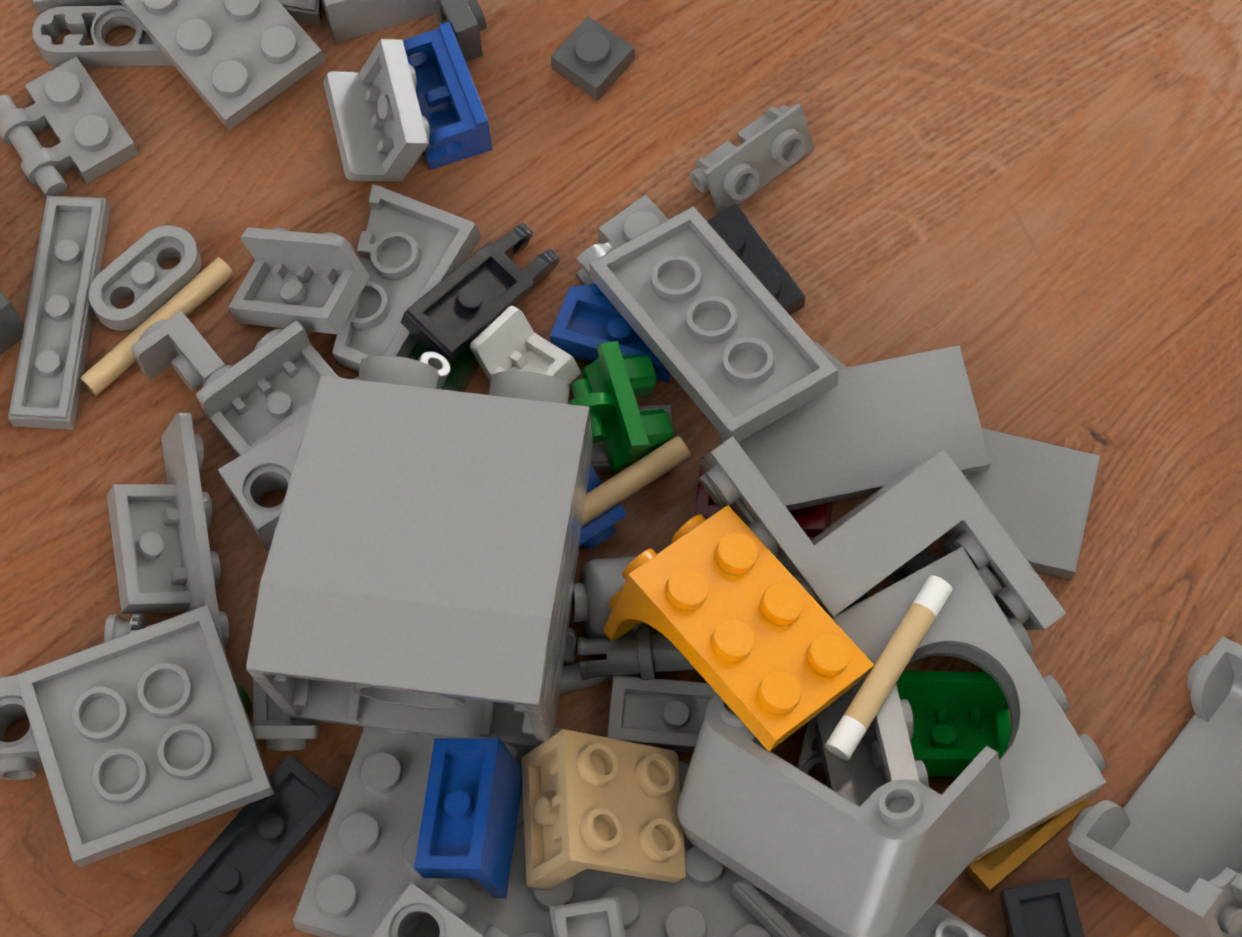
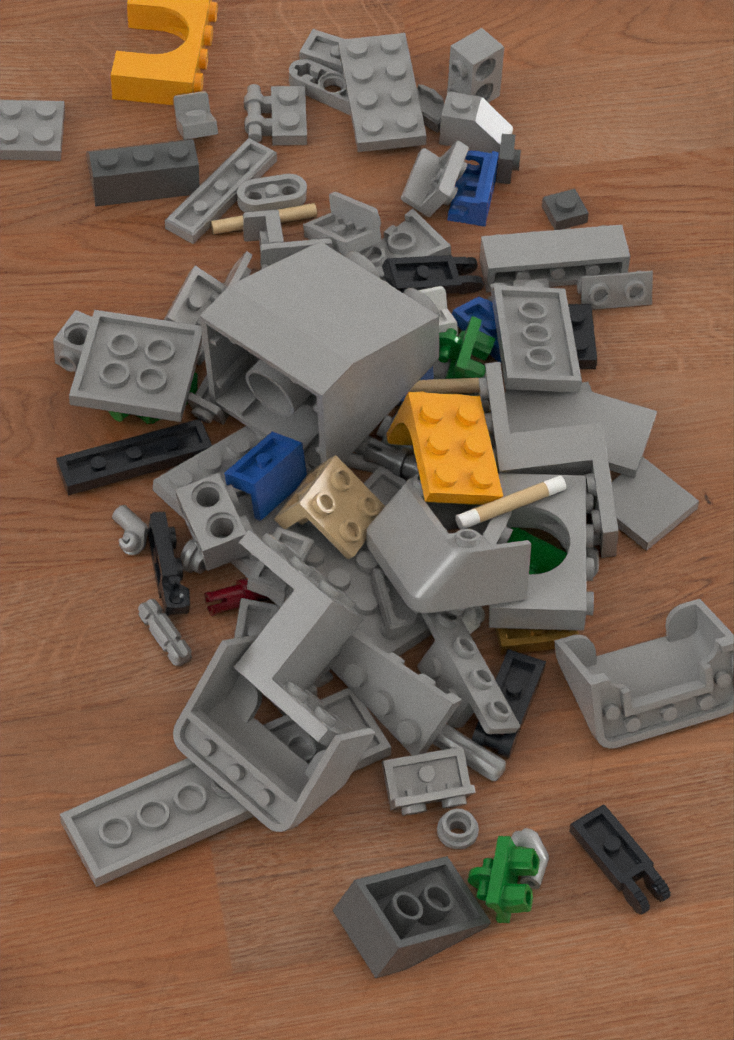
camera: 25 degrees right, 15 degrees down
none -> light grey brick [479,225,630,292]

